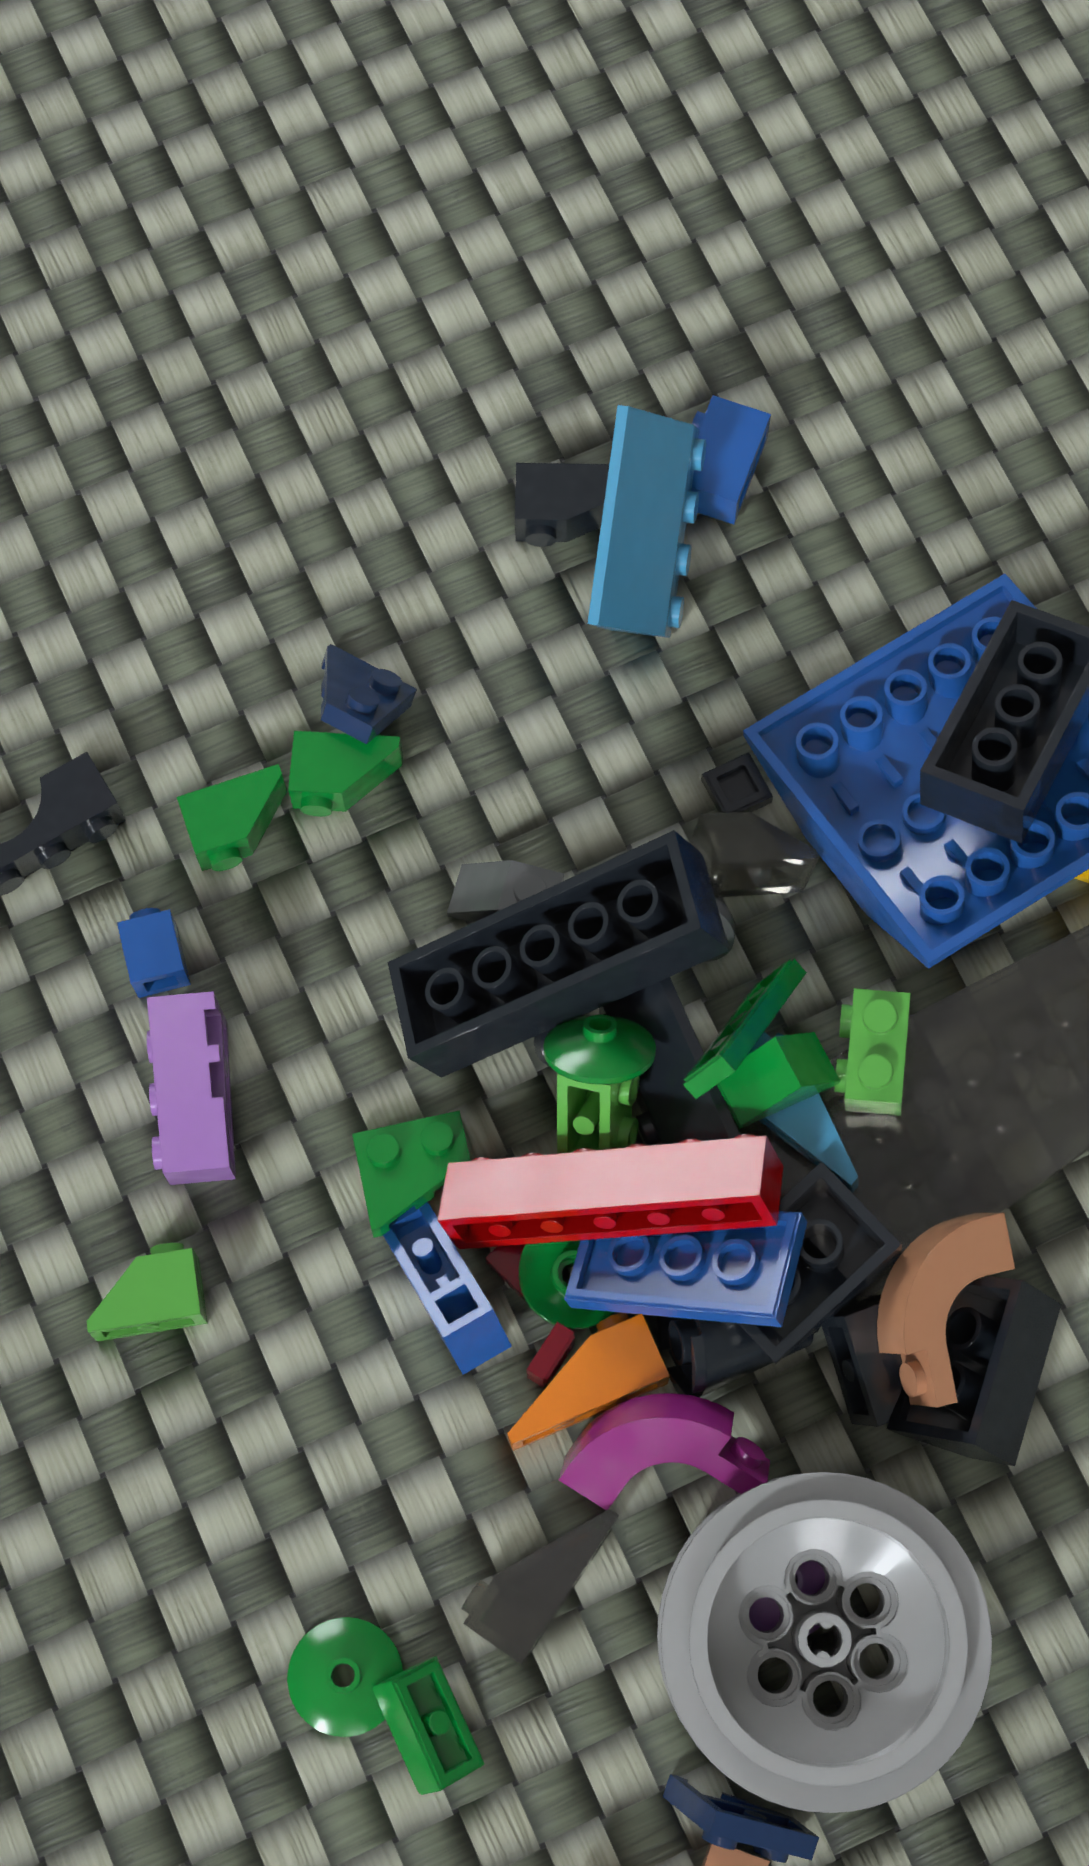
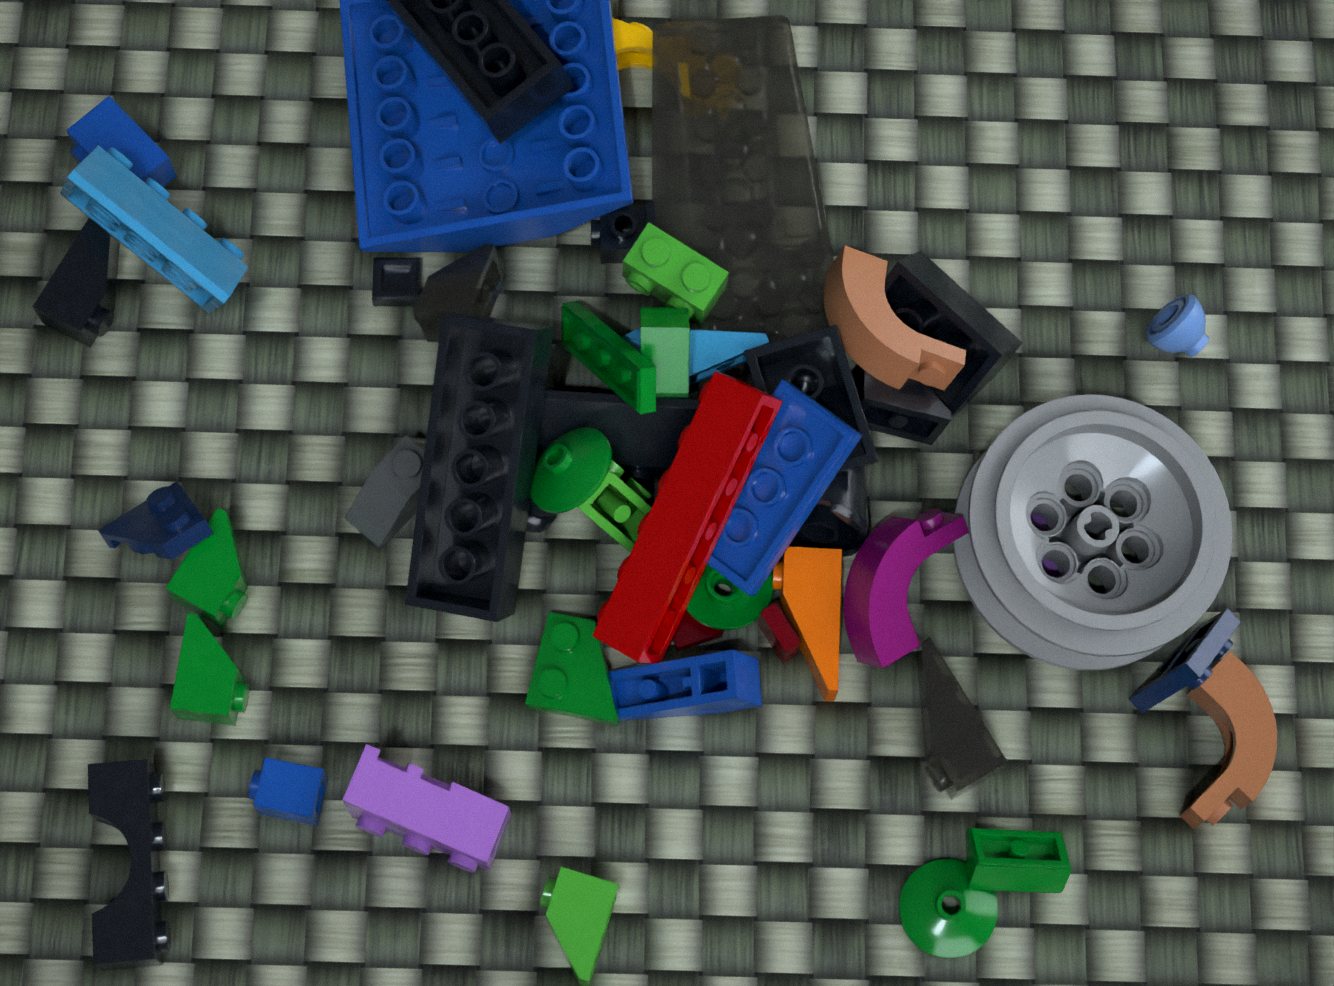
camera: 70 degrees left, 0 degrees up
none -> black brick [591,202,656,264]

